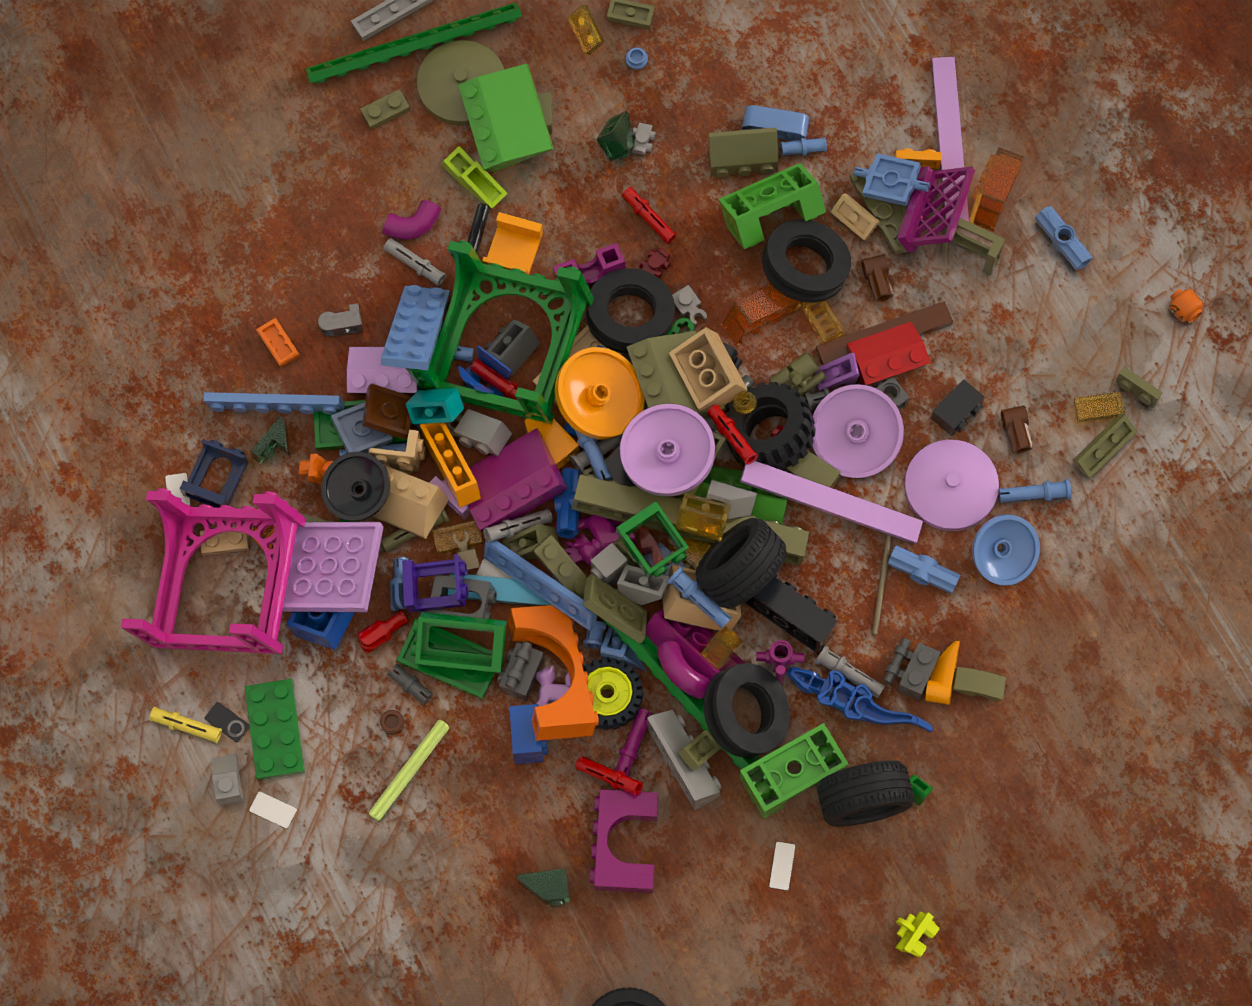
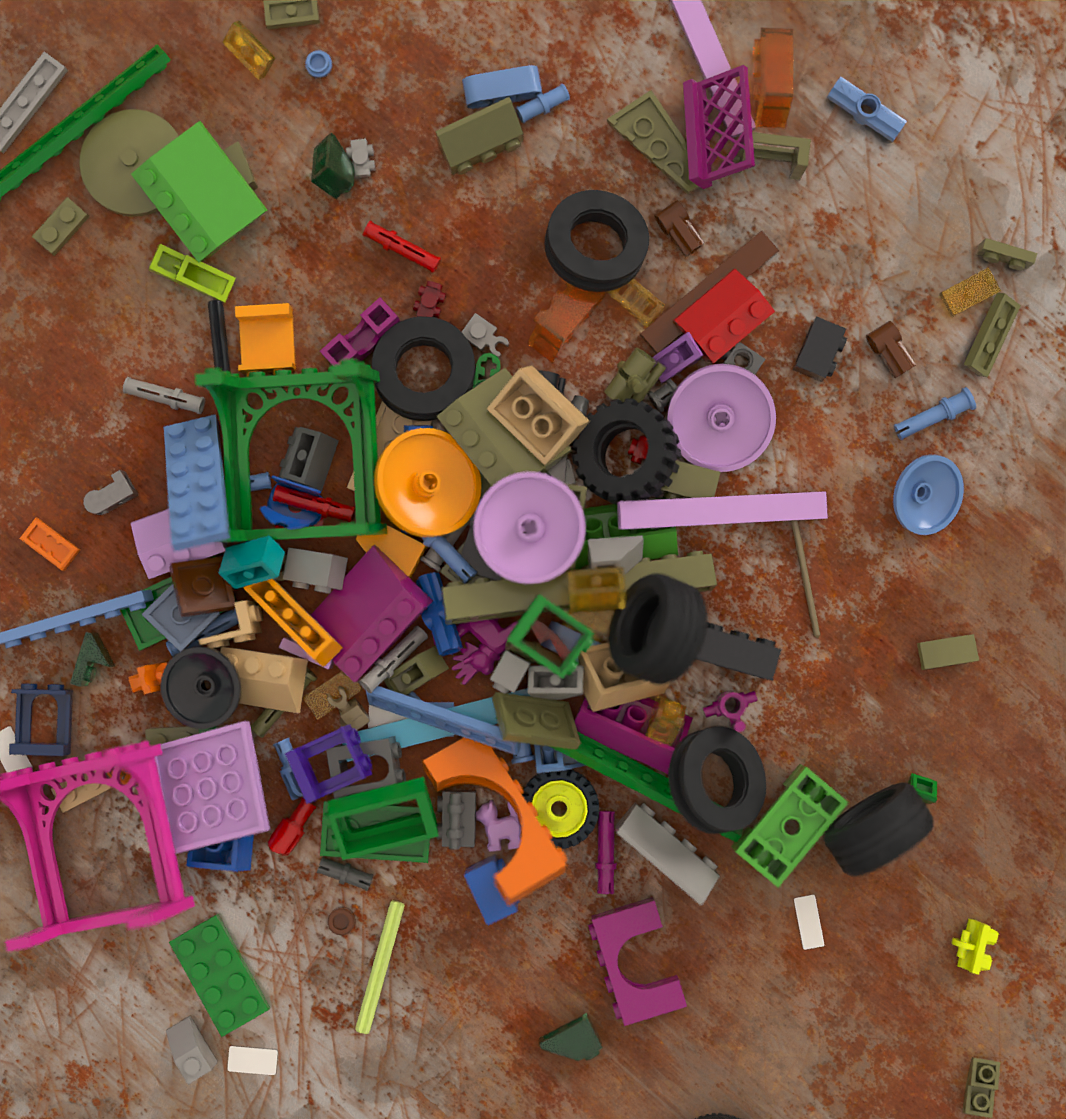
camera: 15 degrees left, 15 degrees up
light yellow pin [149,706,222,743] -> none
black sticker [204,702,250,742] -> none
magenta cylinder [382,200,442,240] -> none
olive plate [532,535,587,599] -> none
red pin [575,756,643,796] -> none
magenta cylinder [657,641,710,699] -> none
medium blue pin [667,566,732,629] -> none
olive plate [678,729,721,771] -> none
red pin [707,404,758,465] -> none
bright green plate [719,163,826,249] -> none
clear yellow plate [733,391,757,414] -> none
blue animal [787,667,933,732] -> none
light grey pin [815,646,885,698] -> none
tan plate [831,193,880,240] -> none
medium blue plate [854,153,930,206] -> none
dark grey brick [883,638,941,701] -> none
medium blue piece [887,545,961,594] -> none
light orange plate [895,148,942,170] -> none
lavender dish [904,440,999,531] -> none
light orange piece [925,641,960,705] -> none
orange head [1169,289,1203,323] -> none

